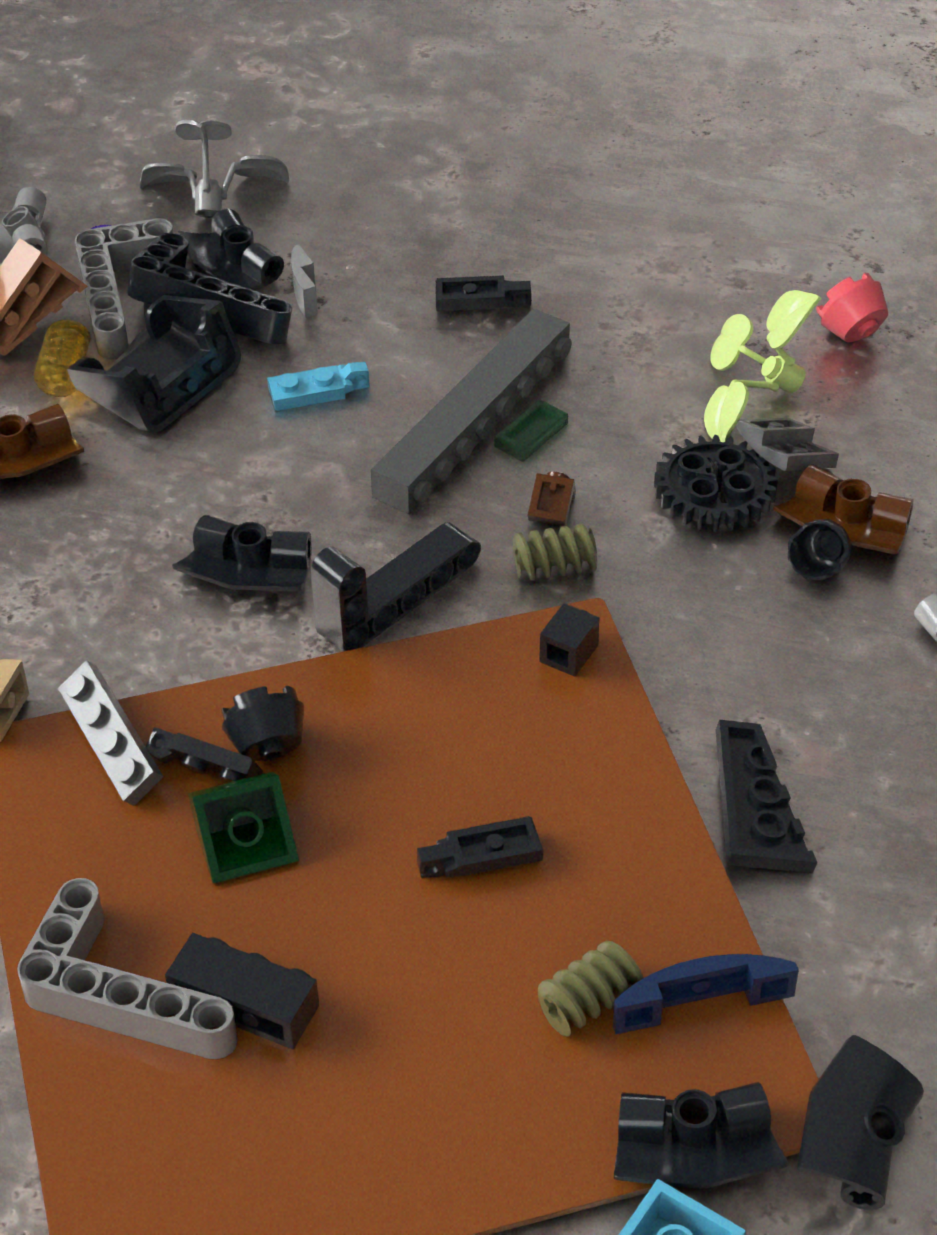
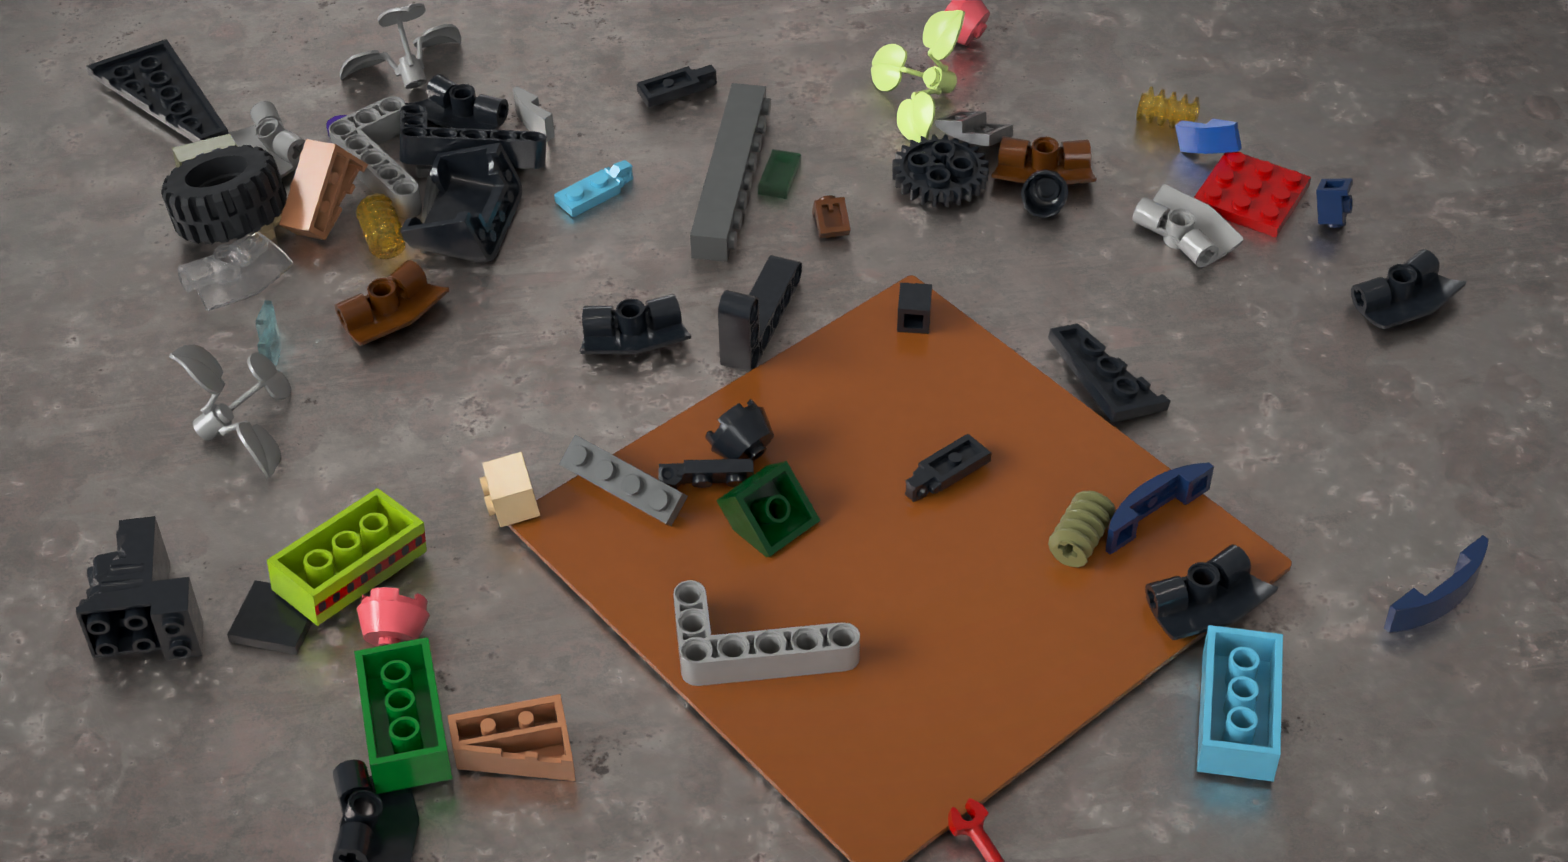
camera: 25 degrees left, 0 degrees up
black brick [165,932,319,1050] -> none
olive piece [512,524,597,580] -> none
black panel [797,1035,924,1210] -> none

